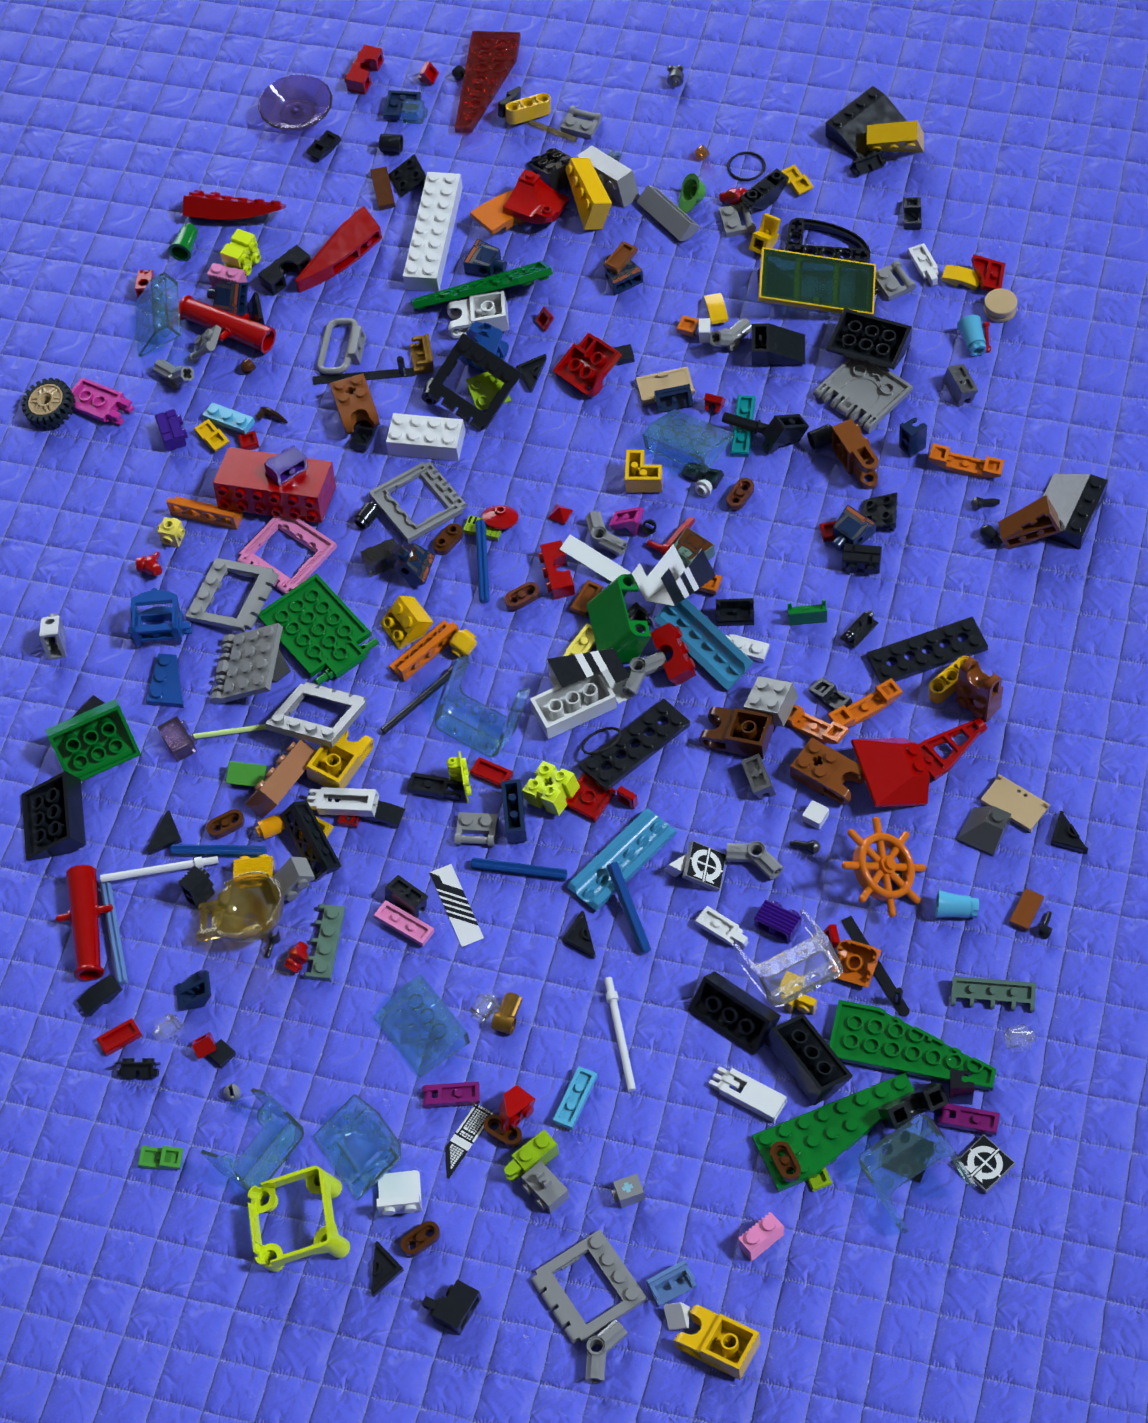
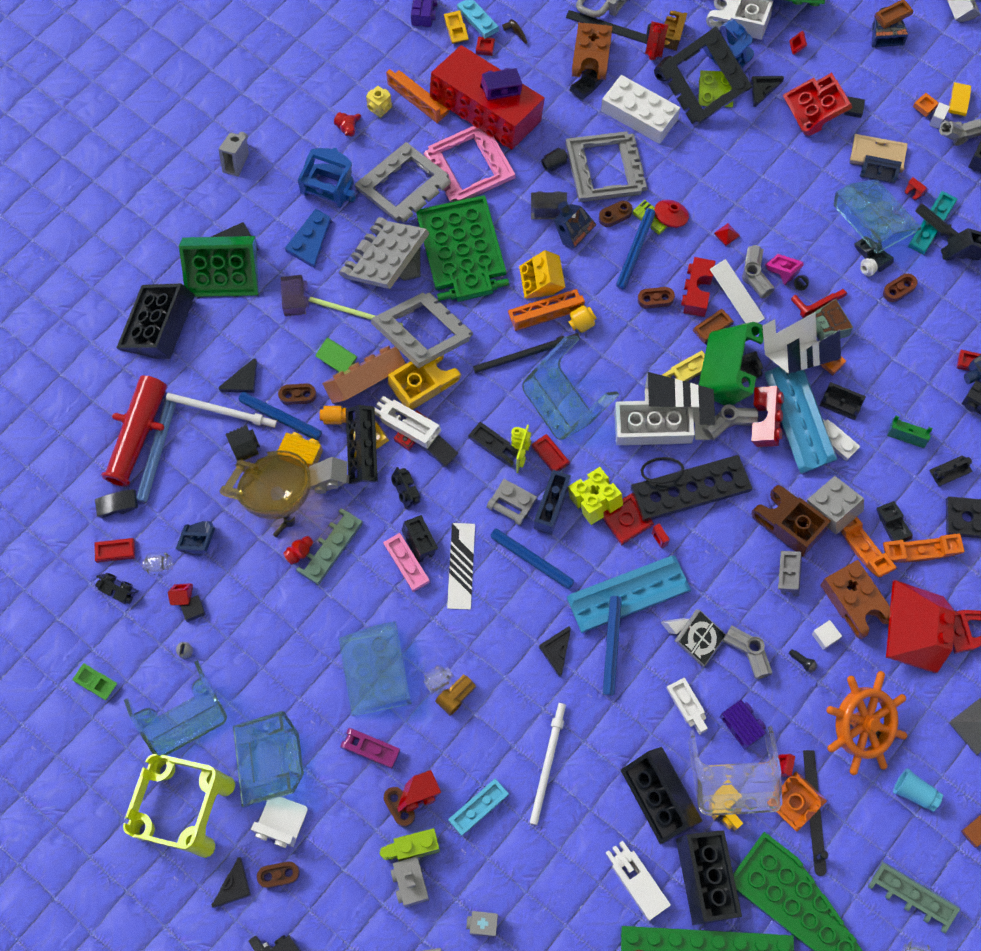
camera: 20 degrees right, 10 degrees up
sticker [445,1104,493,1179] -> none
yellow brick [625,450,663,492] -> none
none -> black hinge [391,467,421,509]
none -> red hinge [645,21,668,60]

